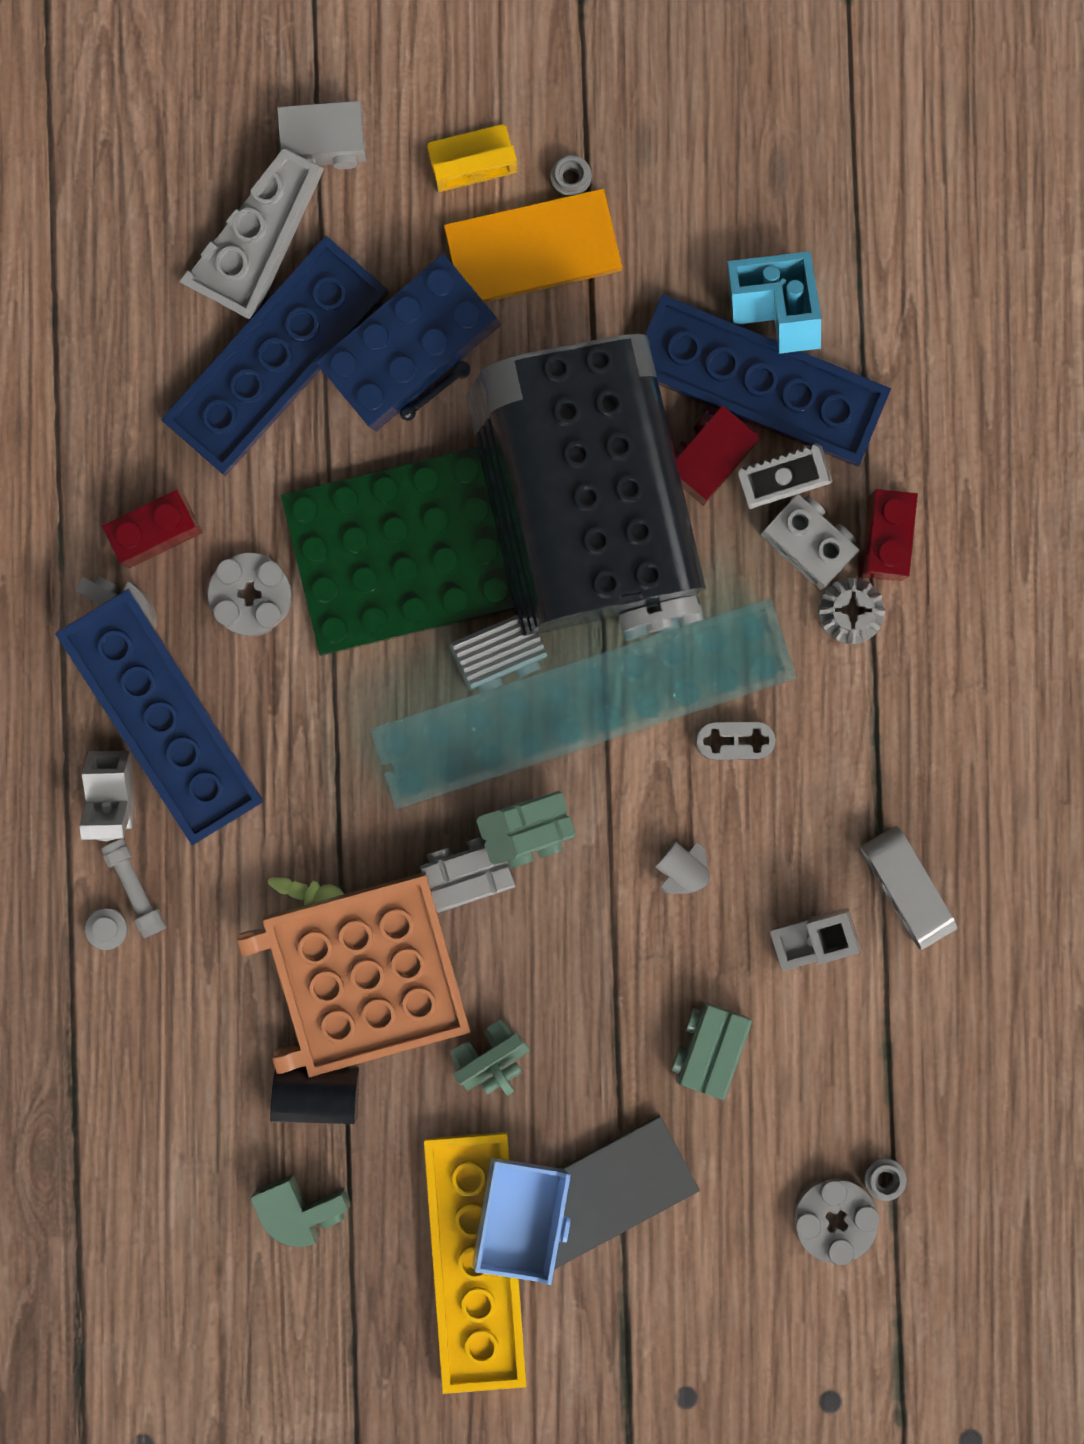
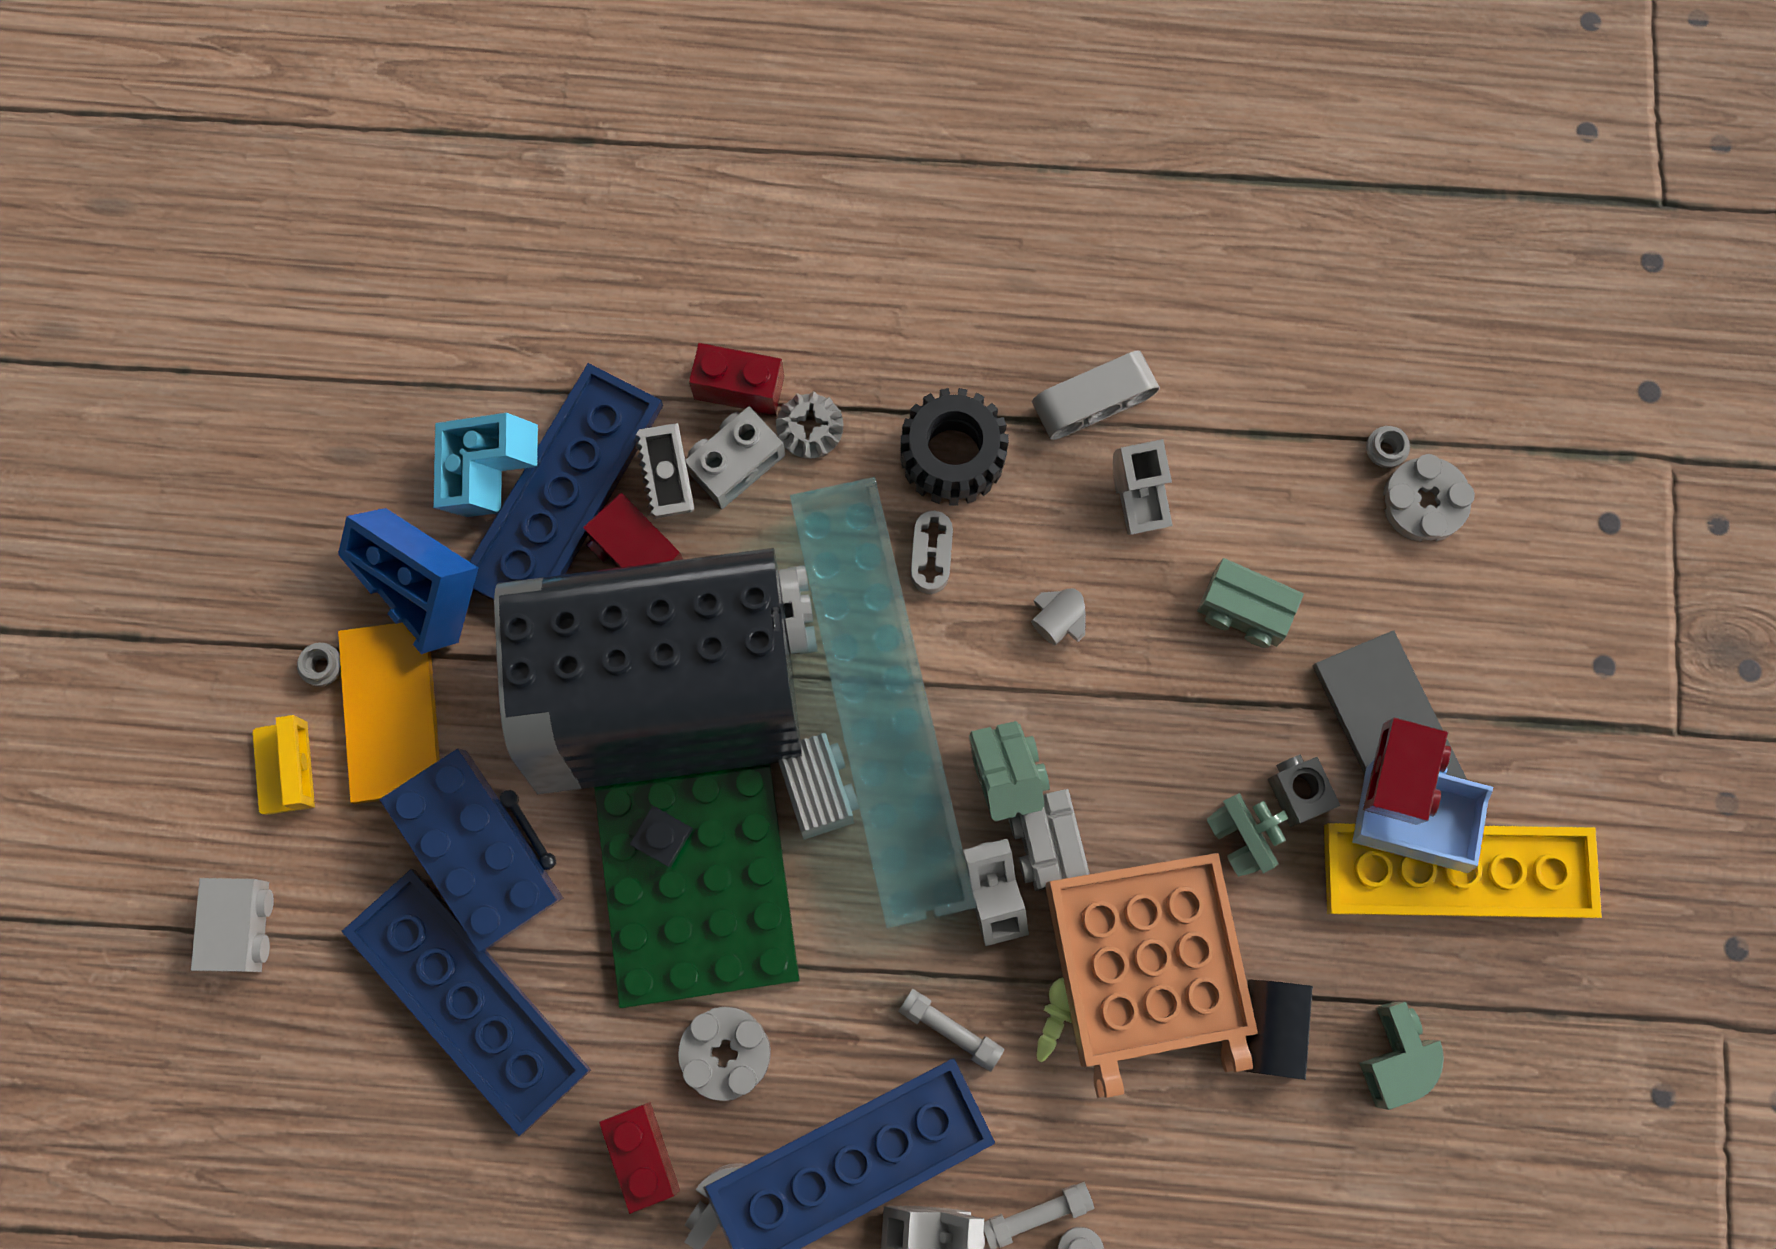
camera: 80 degrees left, 10 degrees down
light grey wing [179,148,324,319] -> none
none -> blue wedge [338,508,478,654]
none -> black plate [630,806,693,868]
none -> light grey bar [898,989,1004,1072]
none -> black tyre [900,388,1009,506]
none -> light grey brick [963,839,1029,946]
none -> dark grey brick [1268,754,1341,827]
none -> dark red brick [1363,717,1451,825]

